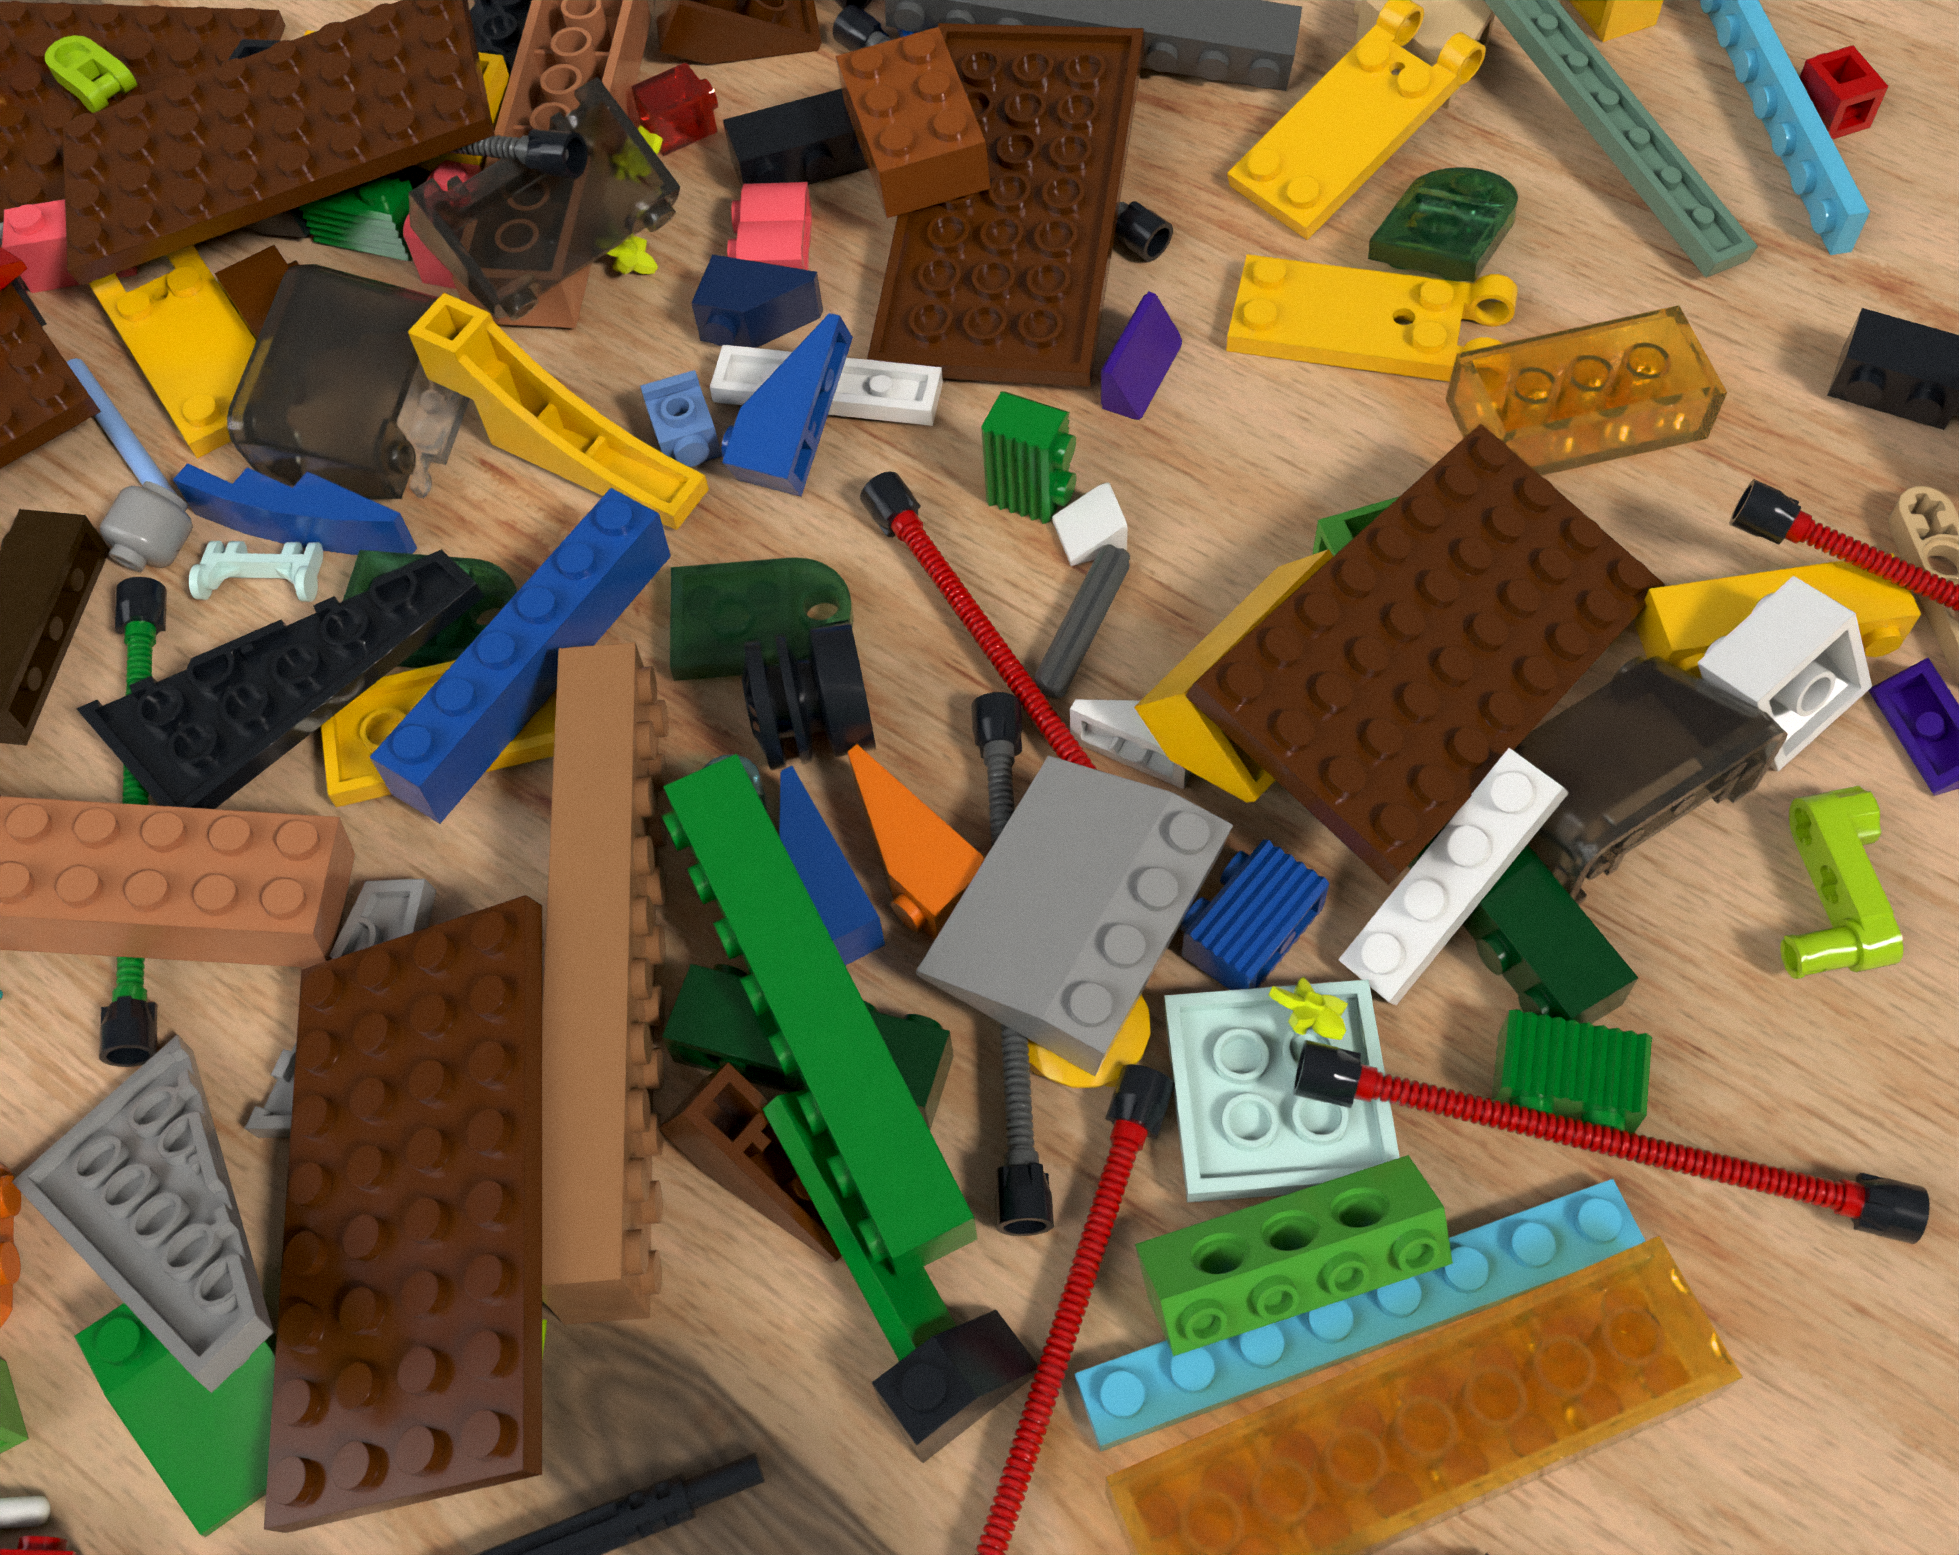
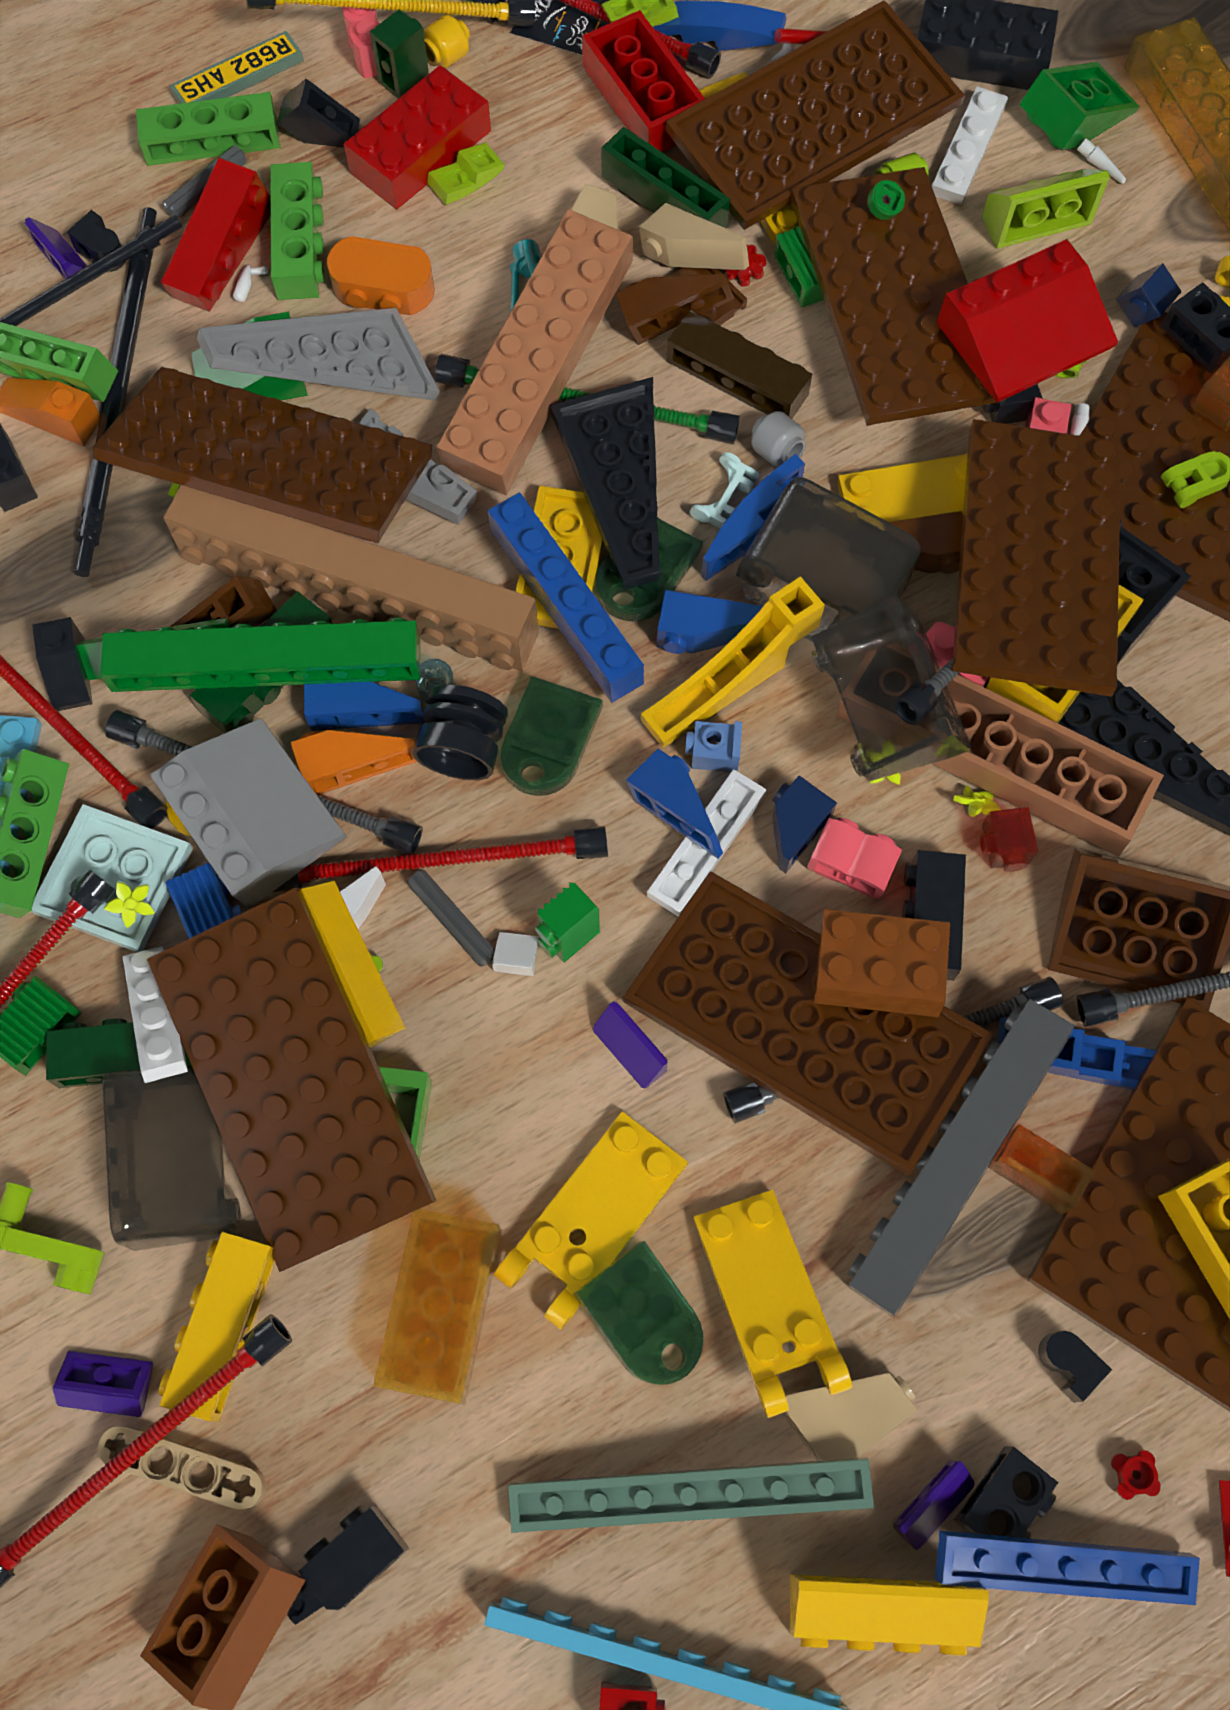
camera: 110 degrees right, 10 degrees up
light blue bar [67,358,177,495] -> none
white slope [1697,576,1872,772] -> none
none -> blue slope [657,590,764,654]

